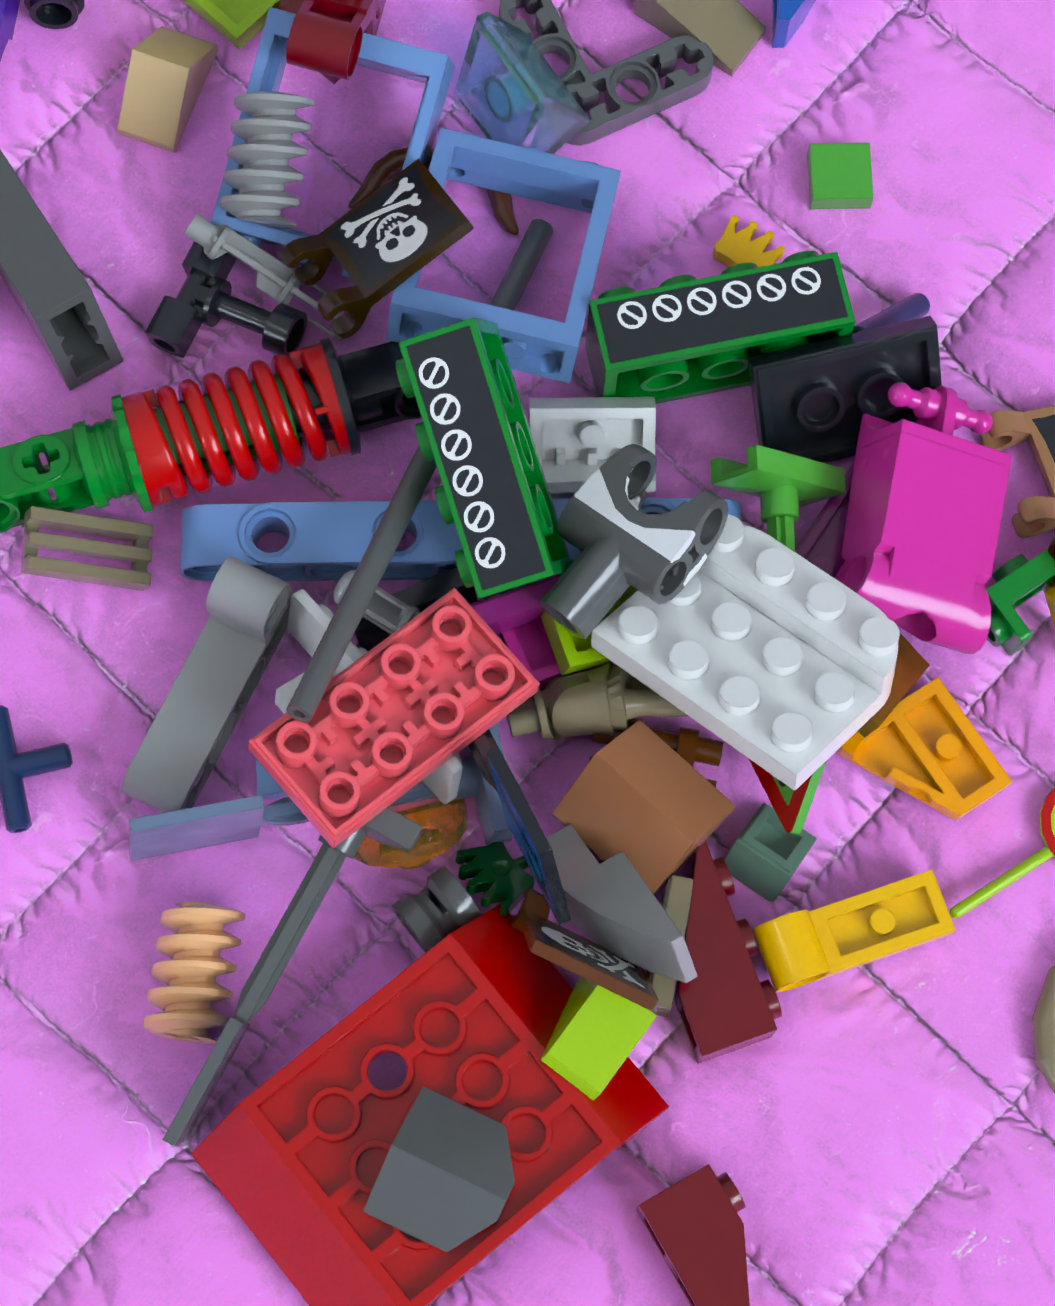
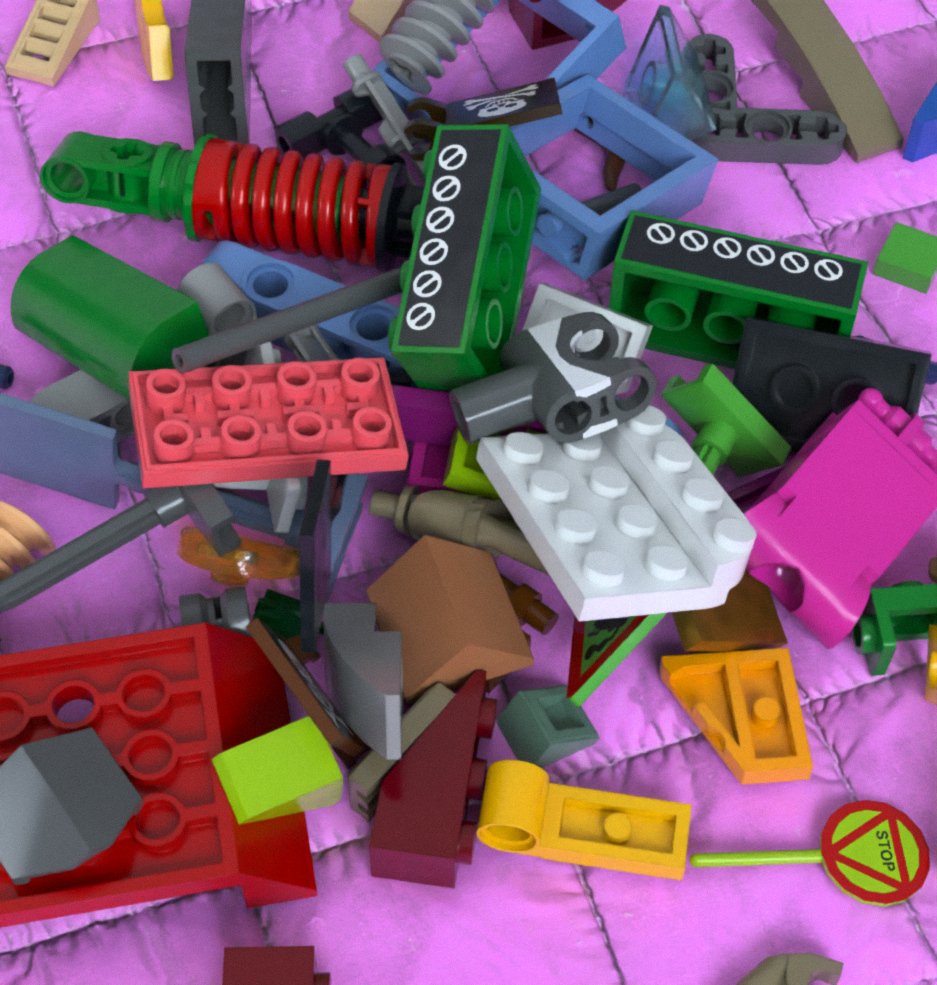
camera: 30 degrees right, 20 degrees down
dark tan tile [21,506,153,591] -> none
none -> green brick [11,235,209,400]

